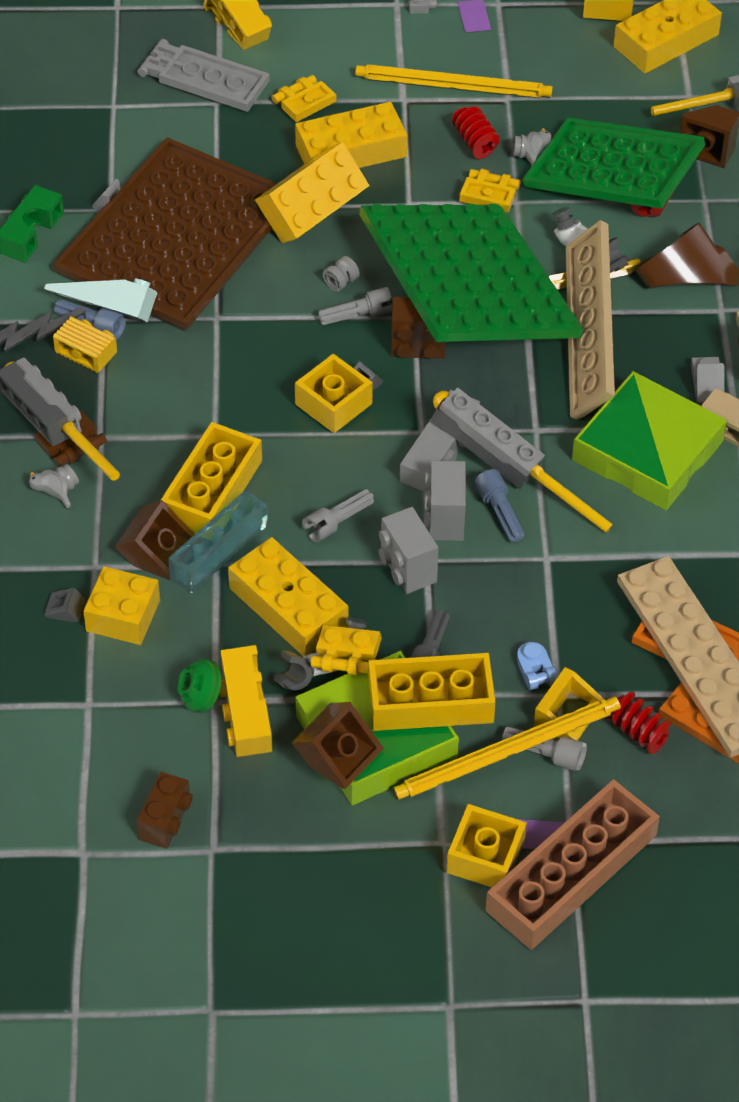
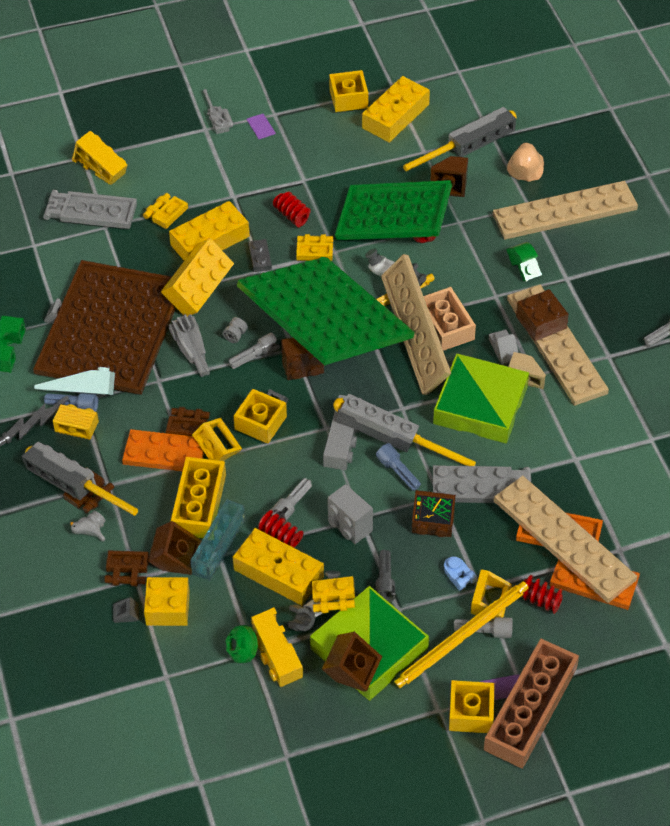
camera: 15 degrees left, 0 degrees up
reddish brown brick [137,771,193,849] -> none
yellow piece [356,64,553,98] -> none
yellow brick [368,653,496,731] -> none
light grey brick [424,461,466,541] -> none
light grey animal [512,128,551,167] -> none
reddish brown panel [635,222,739,288] -> none
none -> reddish brown plate [105,550,149,586]
none -> orange plate [122,429,204,472]
none -> reddish brown plate [166,407,210,436]
none -> light grey piece [169,314,210,377]
none -> yellow tile [192,418,242,461]
none -> flat silver plate [249,239,272,272]
none -> red piece [258,510,304,548]
none -> slope [412,490,456,537]
none -> light nougat brick [423,287,476,351]
none -> light grey hinge [433,465,531,503]

